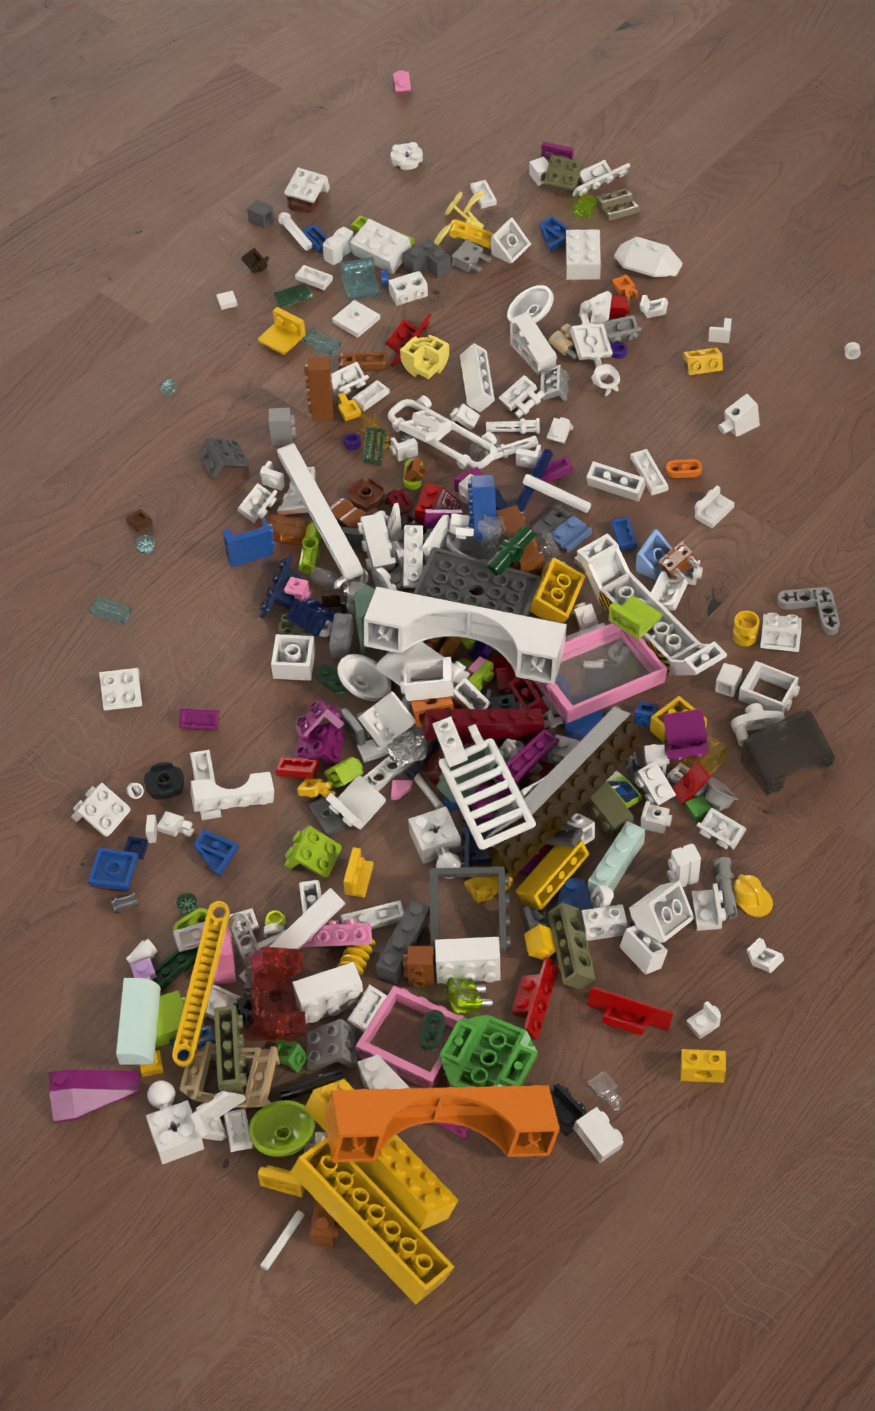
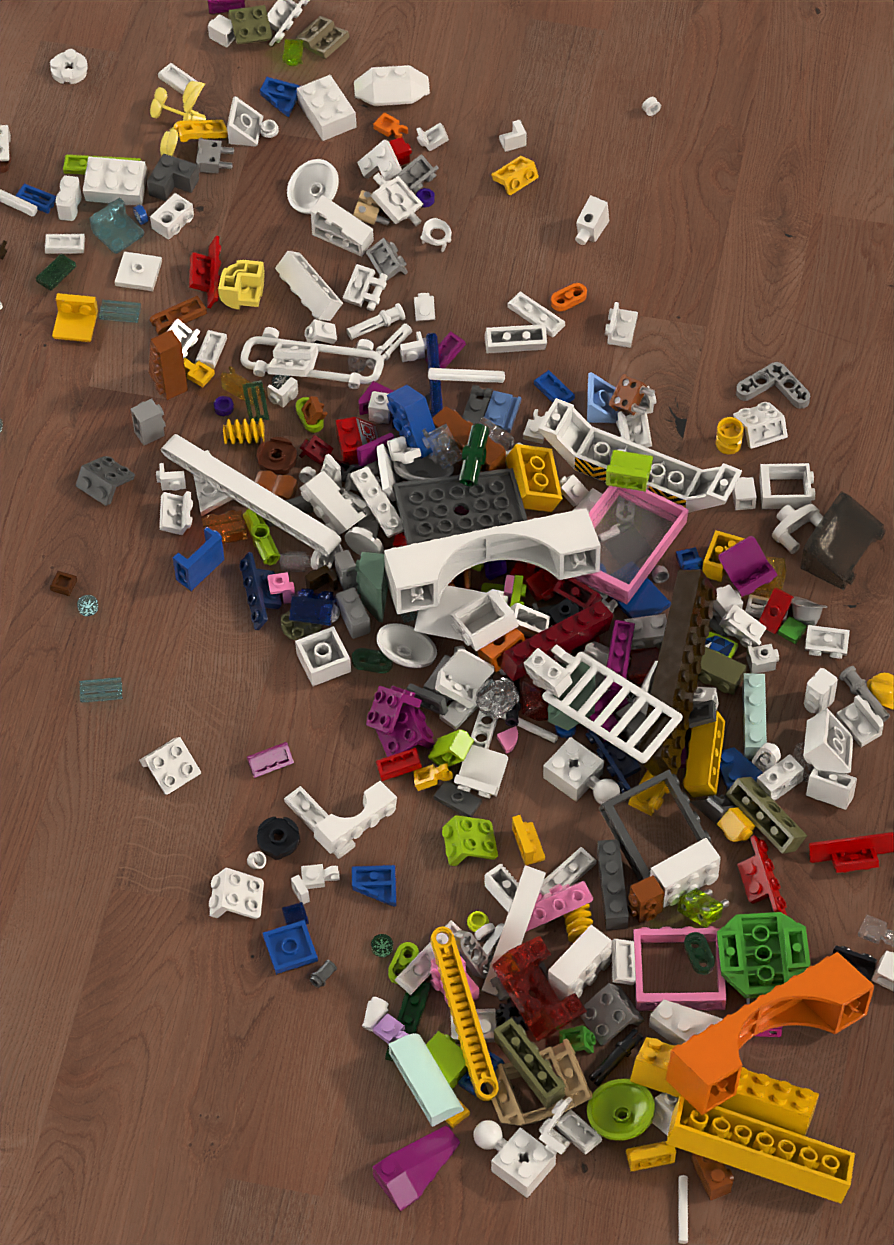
camera: 30 degrees left, 5 degrees up
none -> yellow piece [223,418,265,445]
none -> white plate [260,120,279,138]

